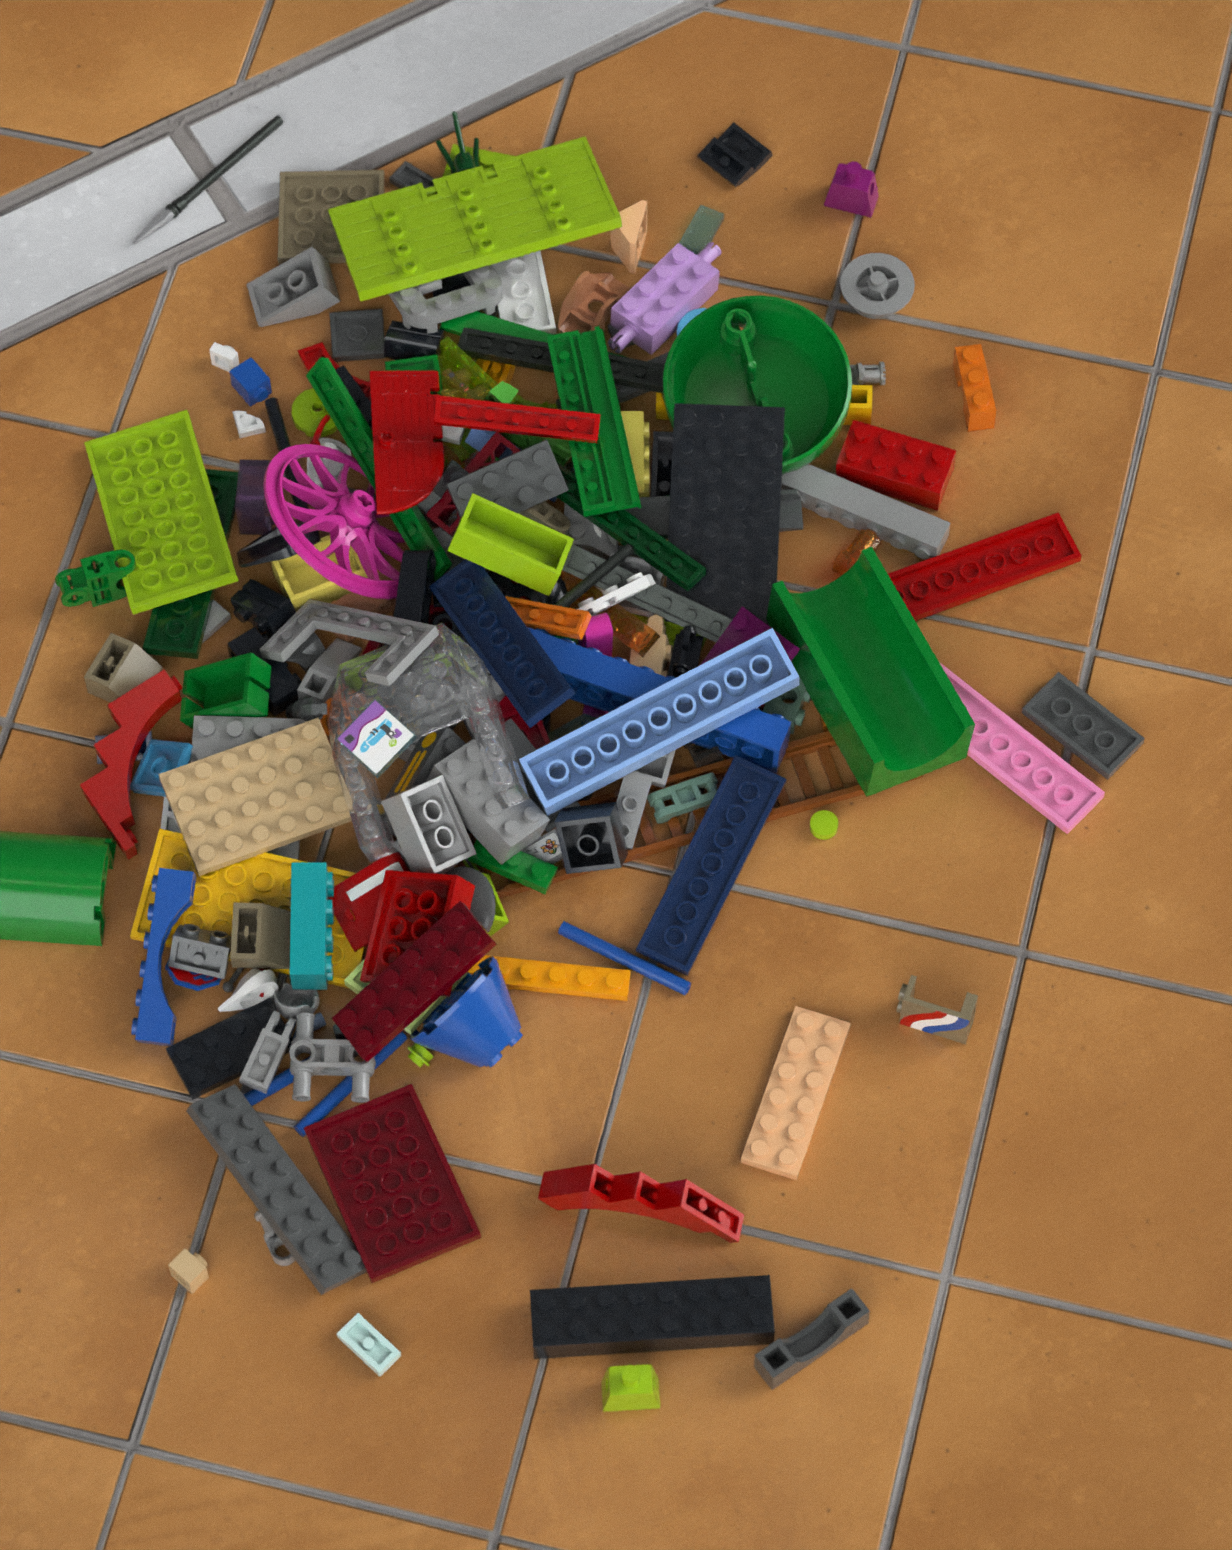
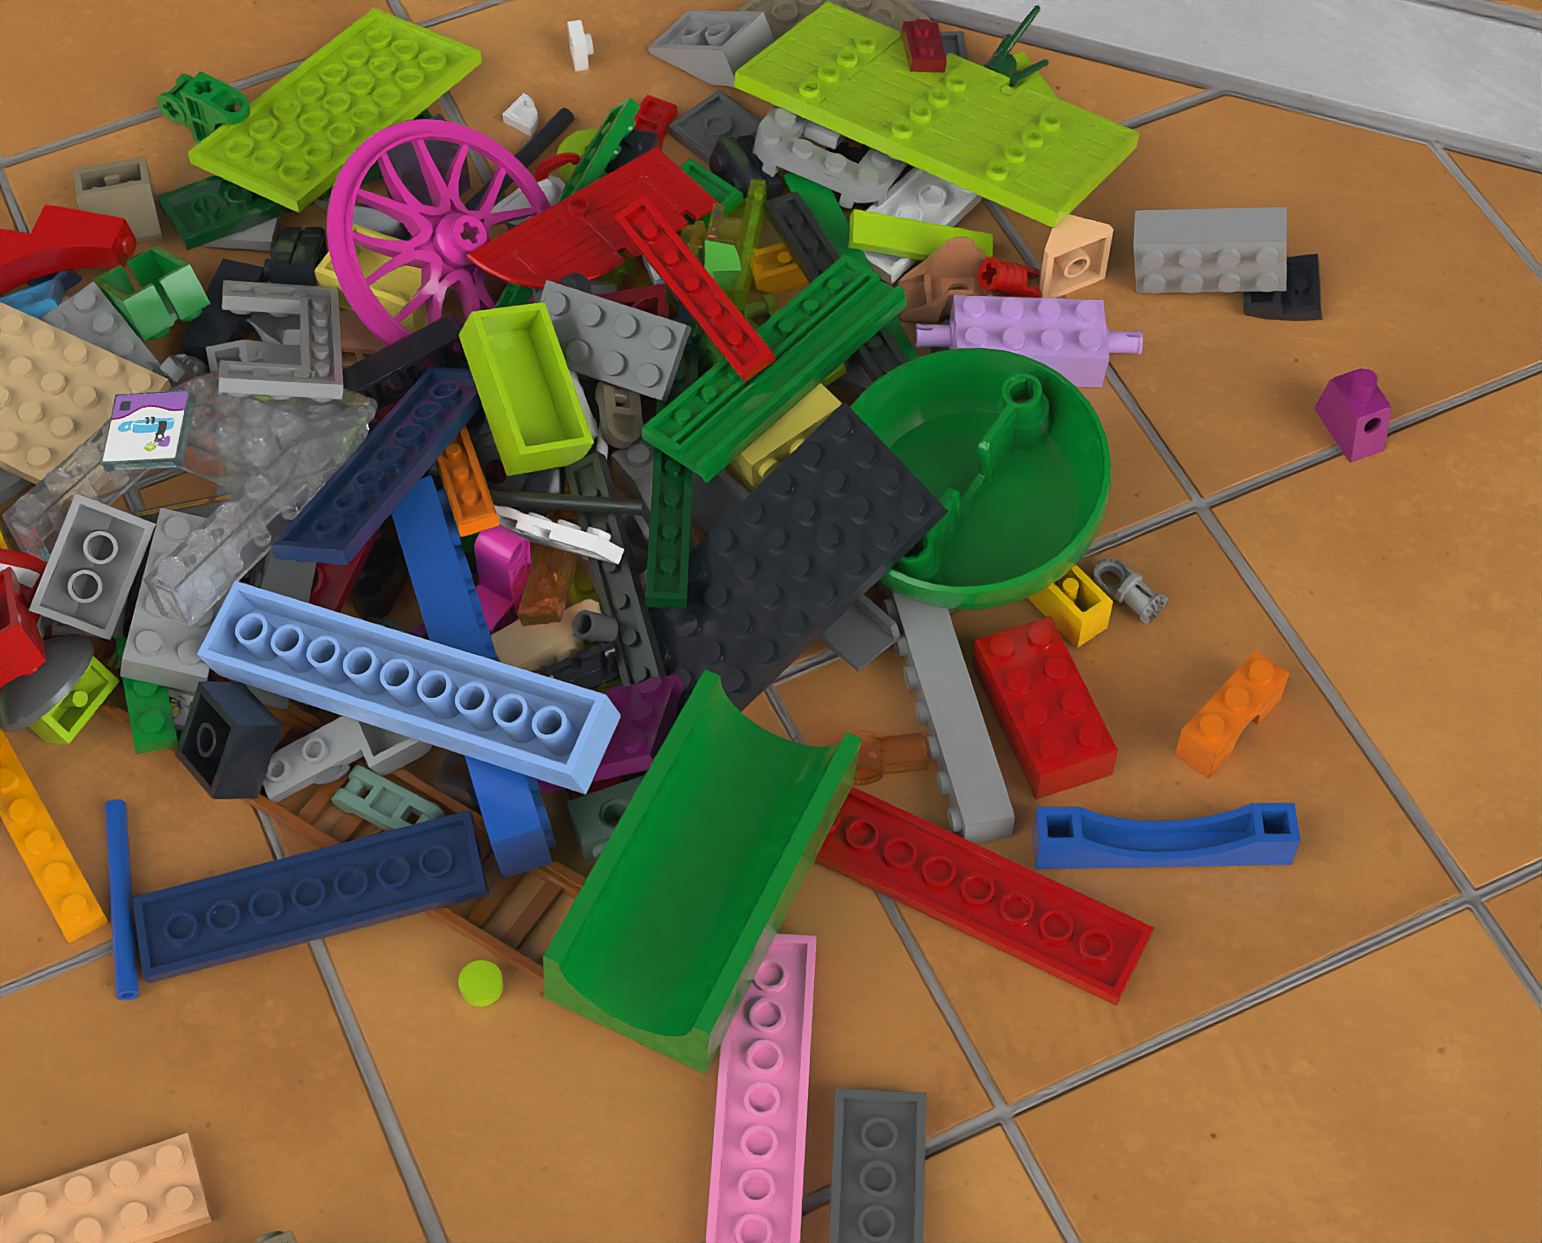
camera: 50 degrees right, 5 degrees down
blue brick [229,357,272,407] -> none
clear light blue tile [679,205,724,255] -> none
light grey wheel [840,253,915,319] -> none
none -> dark grey hinge [572,610,618,644]
none -> lime tile [849,209,993,261]
none -> dark red plate [901,19,947,72]
none -> red hinge [977,257,1041,298]
none -> blue arch [1032,803,1300,869]
none -> light grey brick [1133,207,1287,294]

